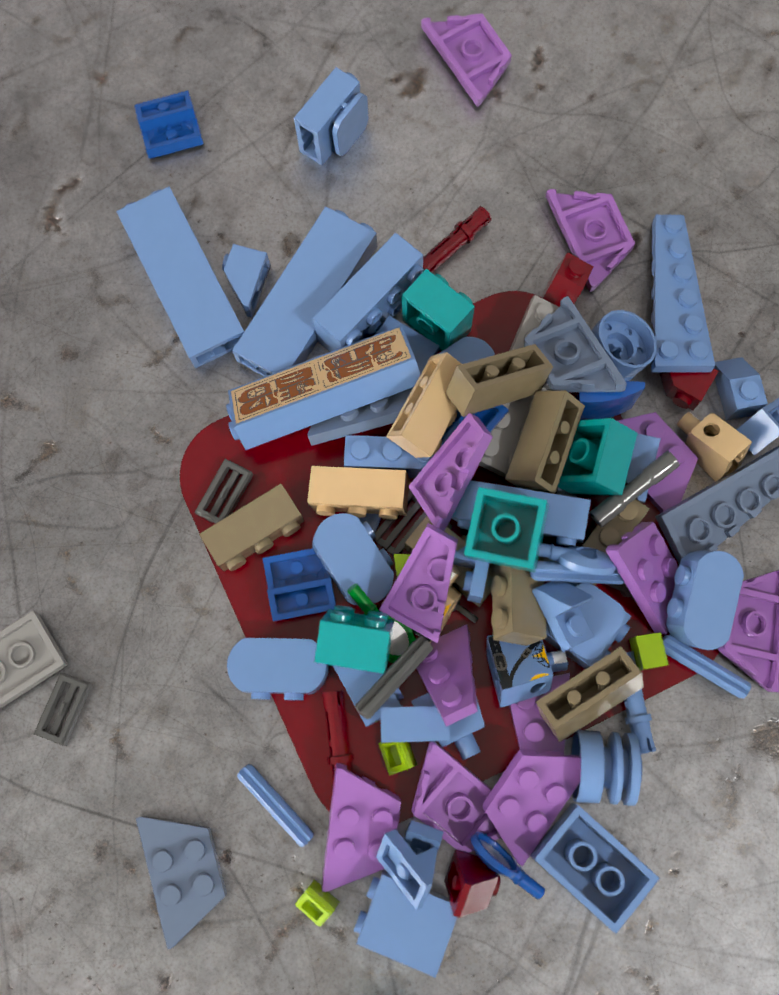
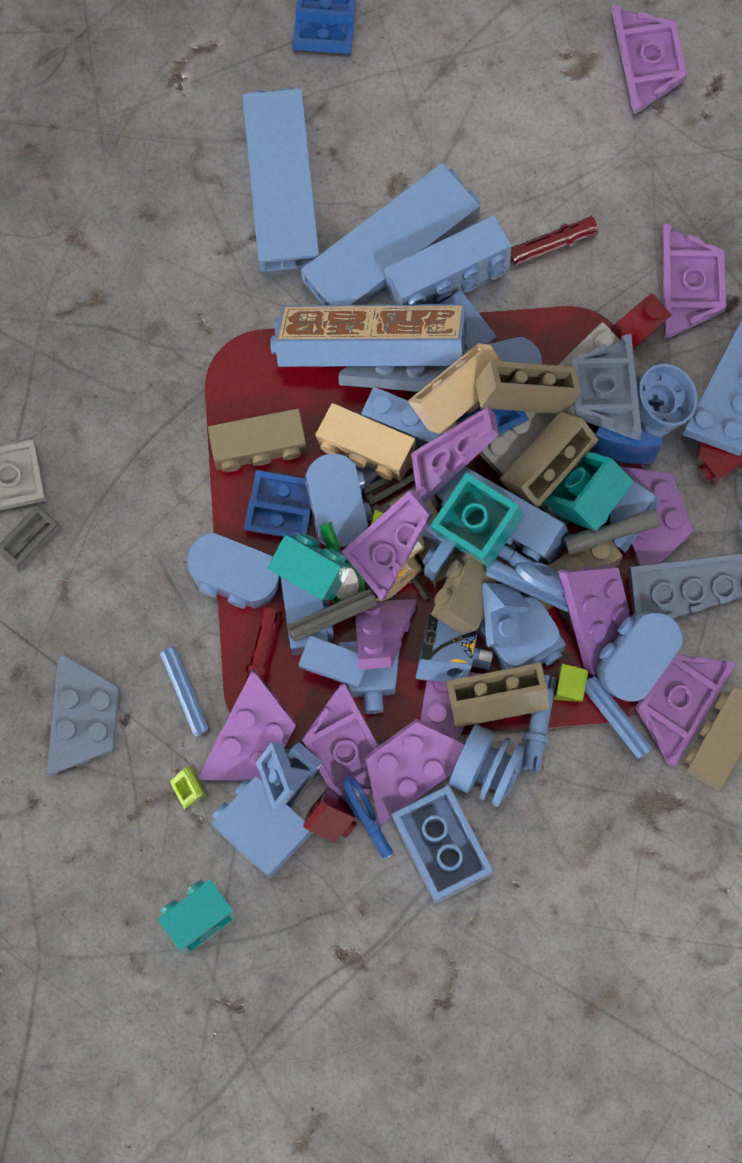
camera: 20 degrees right, 0 degrees up
dark grey tile [194,459,254,524] -> none
medium blue slope [222,244,271,318] -> none
medium blue brick [294,67,369,166] -> none
lime slope [379,742,418,775] -> none
teal brick [402,269,475,352] -> none
tan torso [677,412,752,482] -> none

